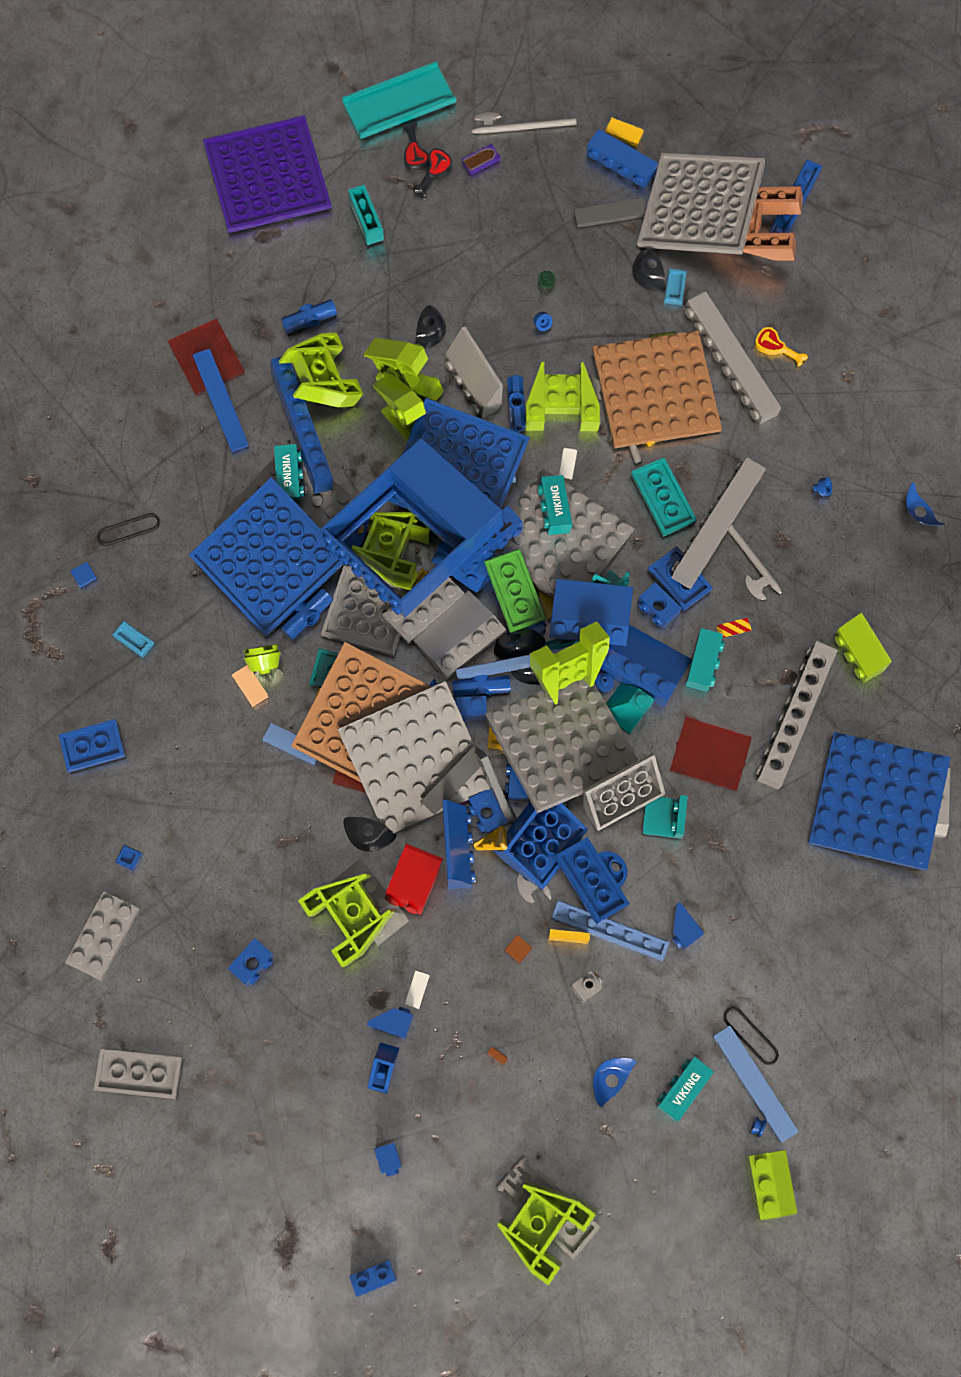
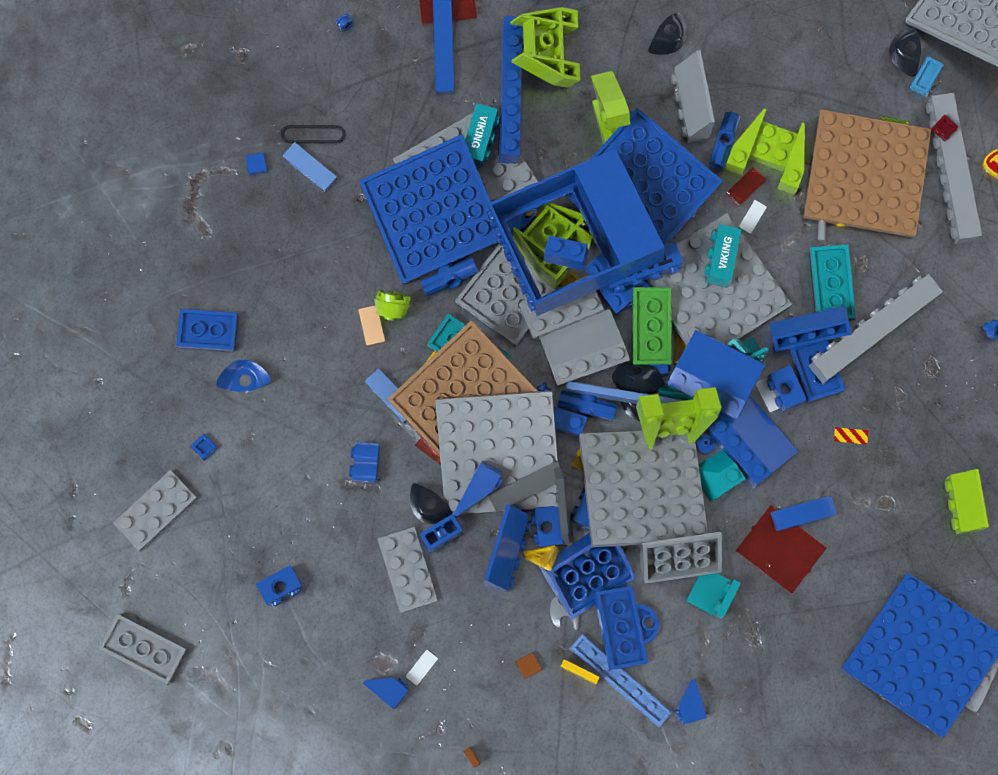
camera: 25 degrees right, 5 degrees up
dark azure tile [112,621,155,658] -> none
lime wedge [298,873,395,967] -> none
lime wedge [363,337,444,403] -> none
blue slope [367,1042,399,1094] -> none
red slope [385,843,443,915] -> none
blue tile [533,311,553,331] -> none
clear green plate [538,271,556,288] -> none
light grey brick [571,971,603,1003] -> none
teal brick [685,628,725,692] -> none
light grey piece [710,503,782,600] -> none
light grey brick [756,641,838,790] -> none
none -> blue piece [216,359,271,392]
none -> medium blue tile [282,142,337,192]
none -> blue bush [335,13,354,31]
none -> blue brick [349,442,380,484]
none -> blue brick [419,514,464,553]
none -> blue slope [453,461,503,516]
none -> blue brick [544,236,588,270]
none -> clear red tile [726,167,766,206]
none -> white sticker [756,378,779,412]
none -> blue brick [769,306,852,352]
none -> blue slope [771,496,837,531]
none -> dark red tile [931,114,958,142]

